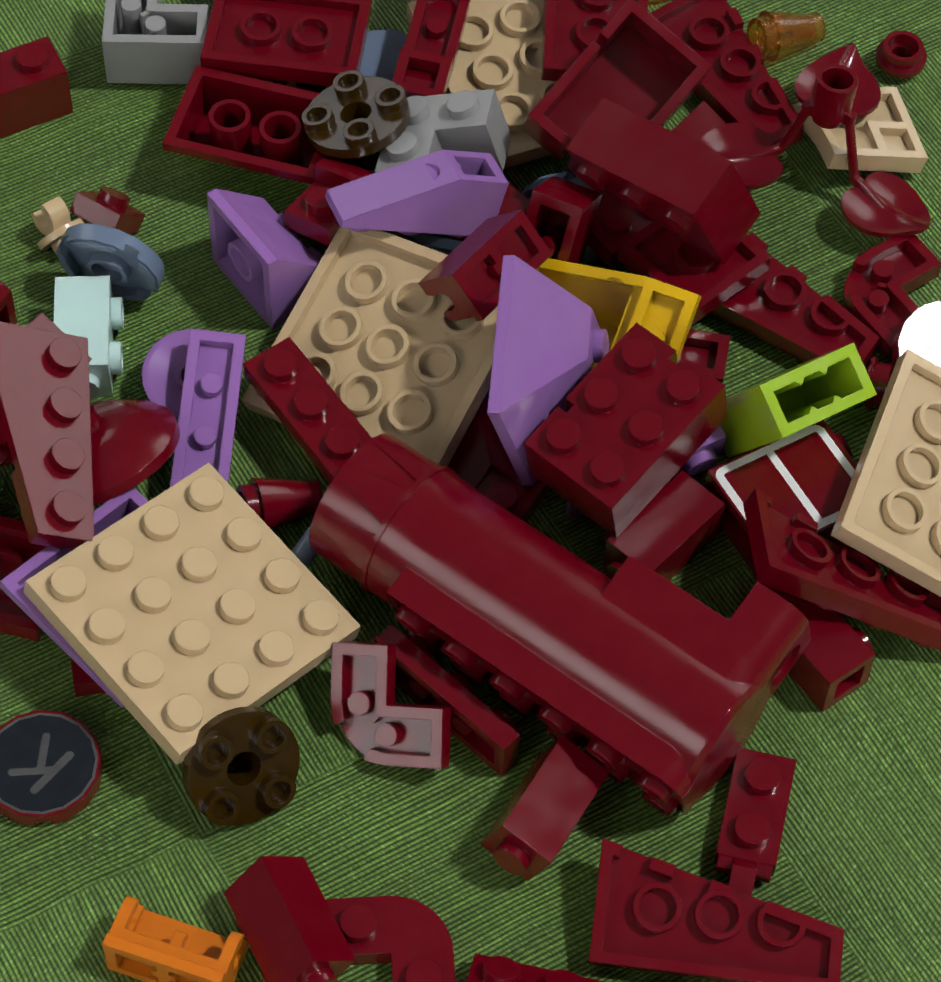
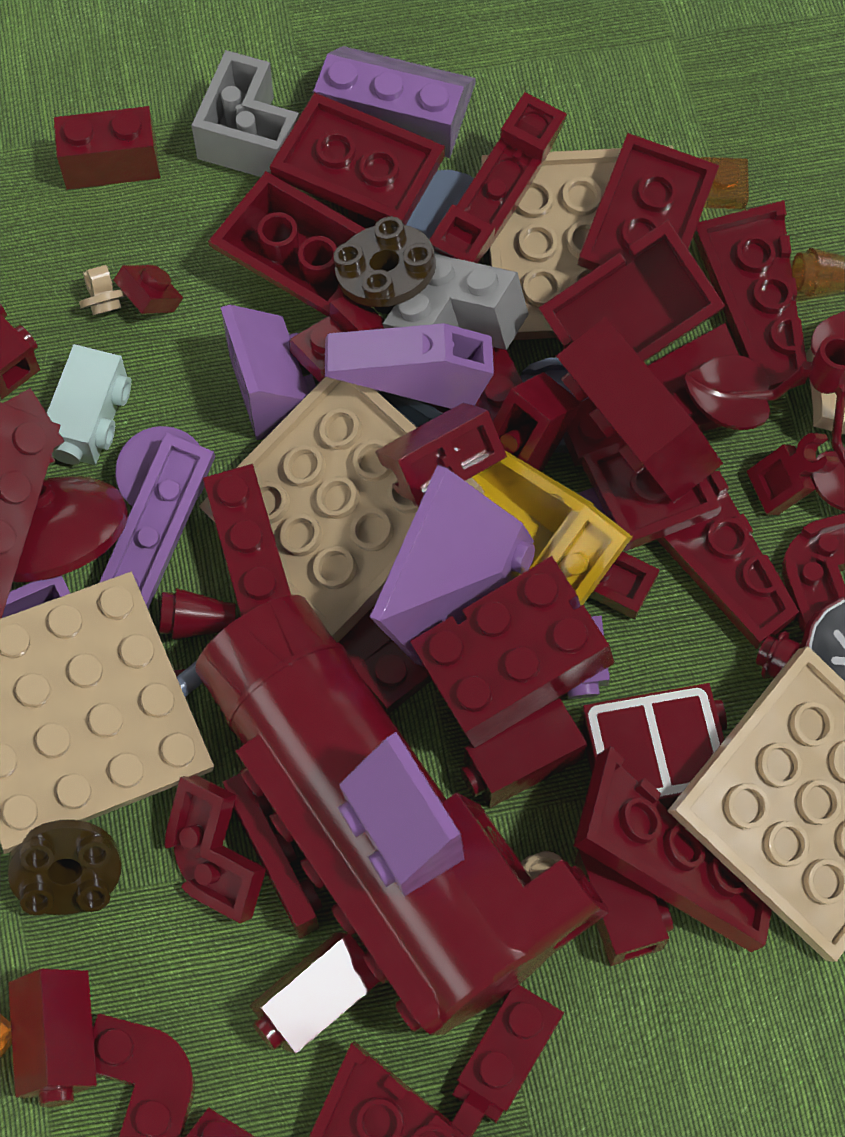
camera: 20 degrees right, 10 degrees up
sand blue tile [56,223,166,301] -> none
lime brick [721,342,877,458] -> none
none -> medium lavender slope [338,732,464,896]
none -> dark red plate [746,433,839,515]

